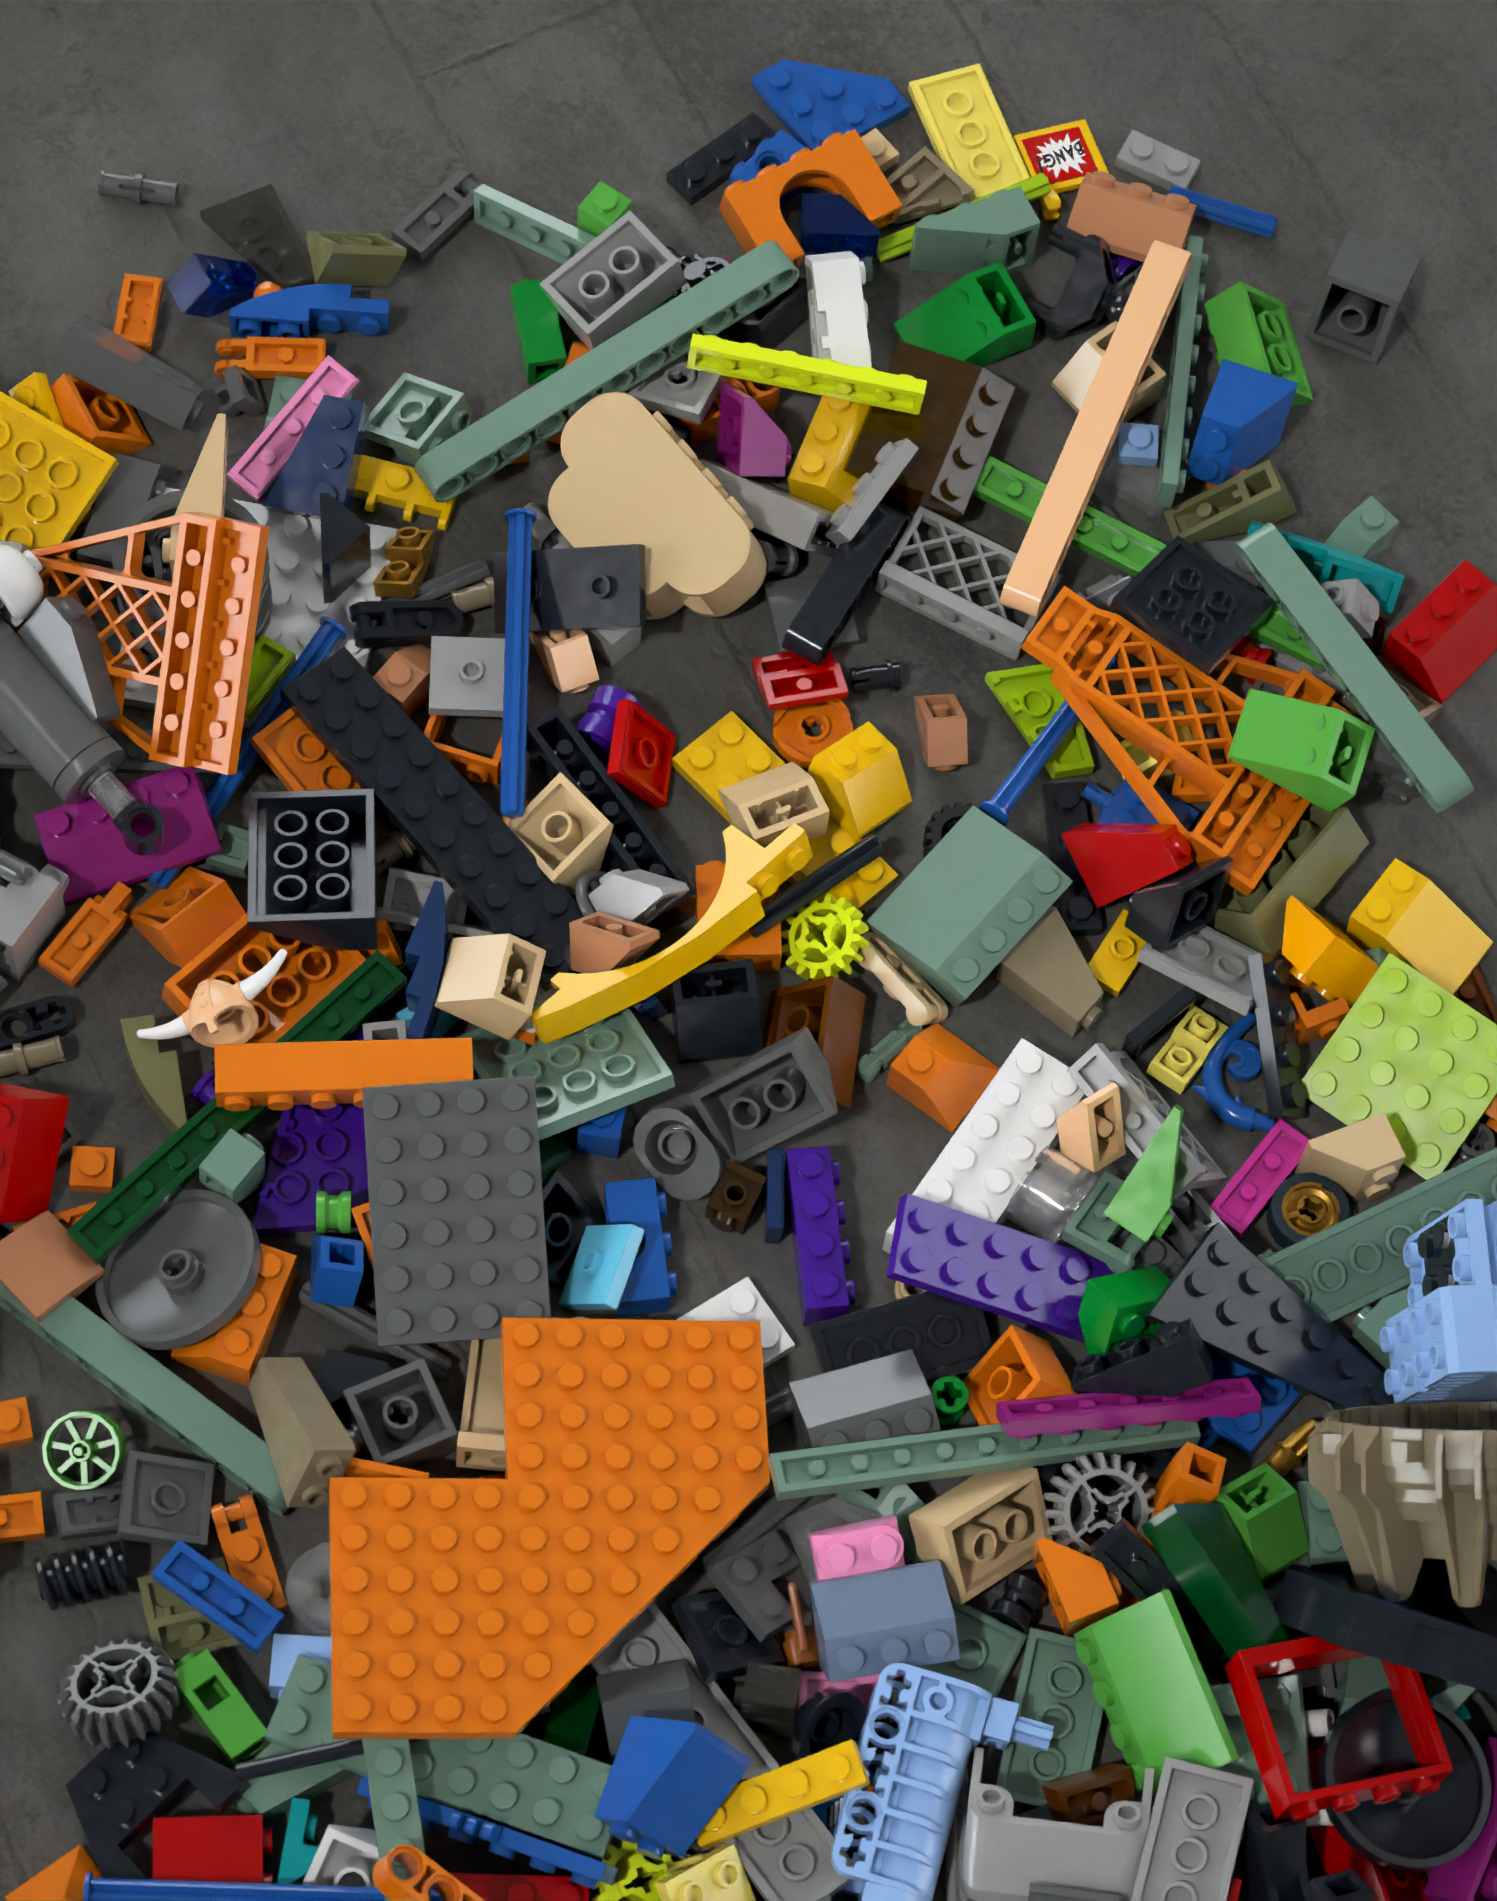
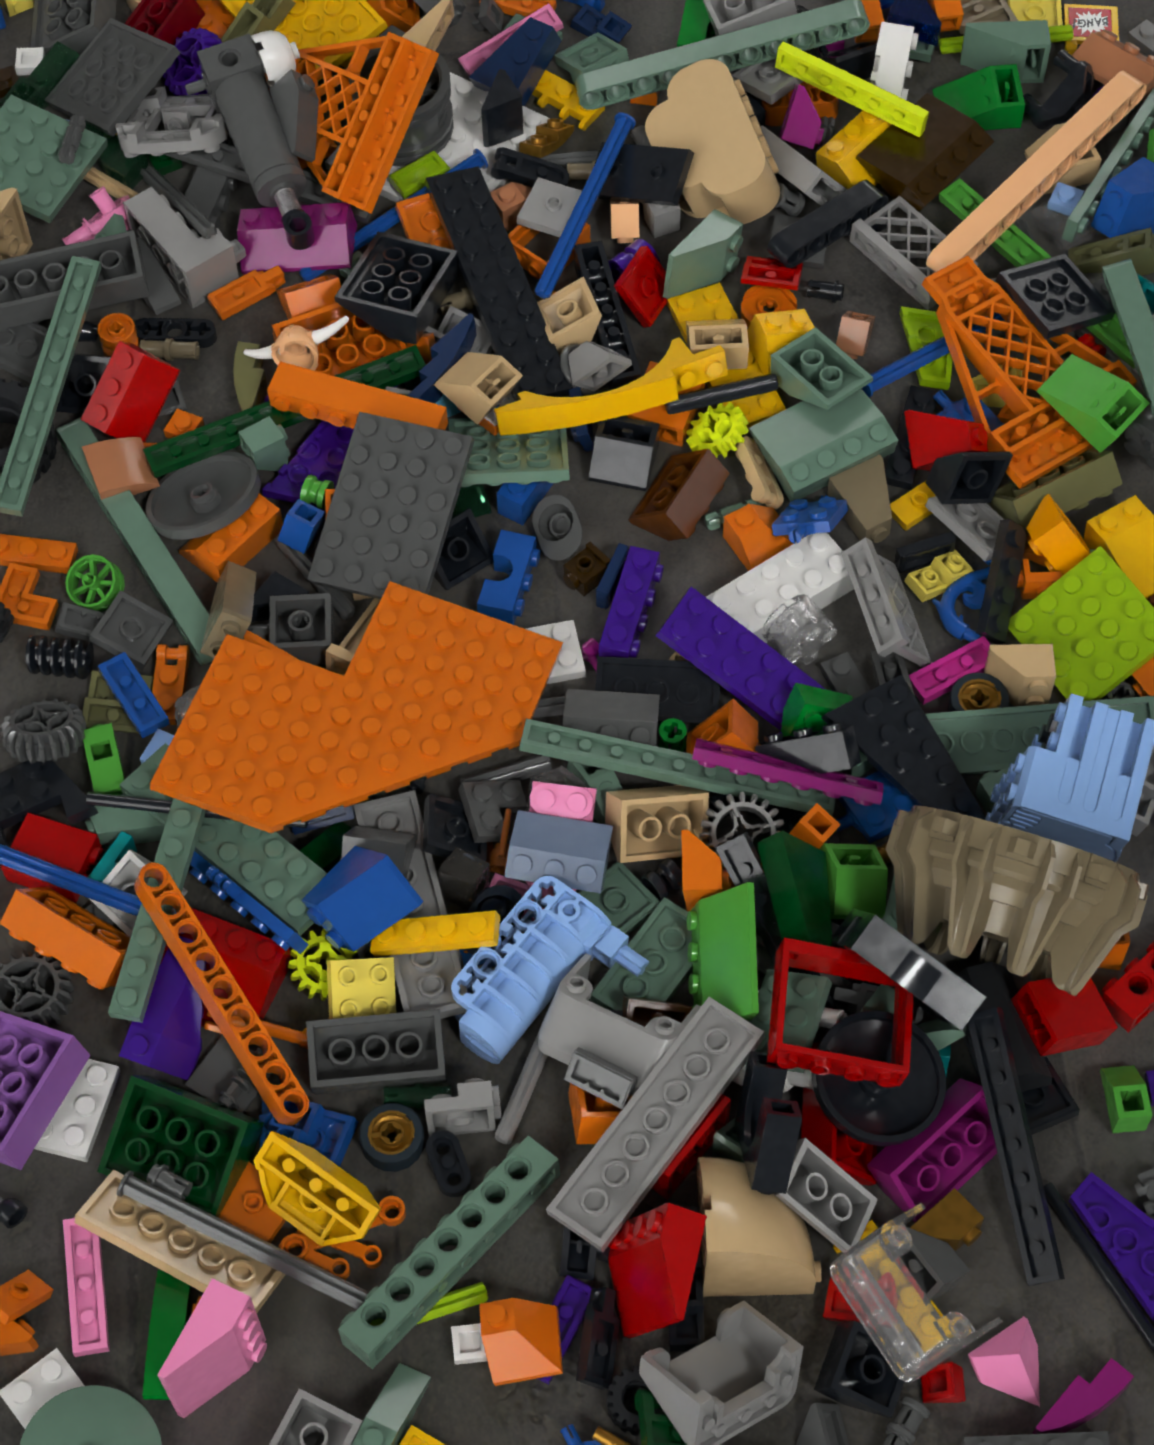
camera: 30 degrees right, 5 degrees down
medium azure plate [559,1224,644,1310] -> none
nougat slope [569,911,660,973] -> none
dark grey slope [689,1027,838,1164] -> none
light grey plate [825,438,919,545] -> none
light nougat slope [1057,1083,1126,1173] -> none
sand green plate [1062,1171,1170,1274] -> none
bright green slope [1104,1105,1184,1242] -> none
none -> dark blue slope [570,4,632,44]
none -> magenta hand [581,638,599,671]
none -> sand green slope [662,209,743,299]
none -> sand green slope [771,327,873,410]
none -> blue plate [772,495,848,544]

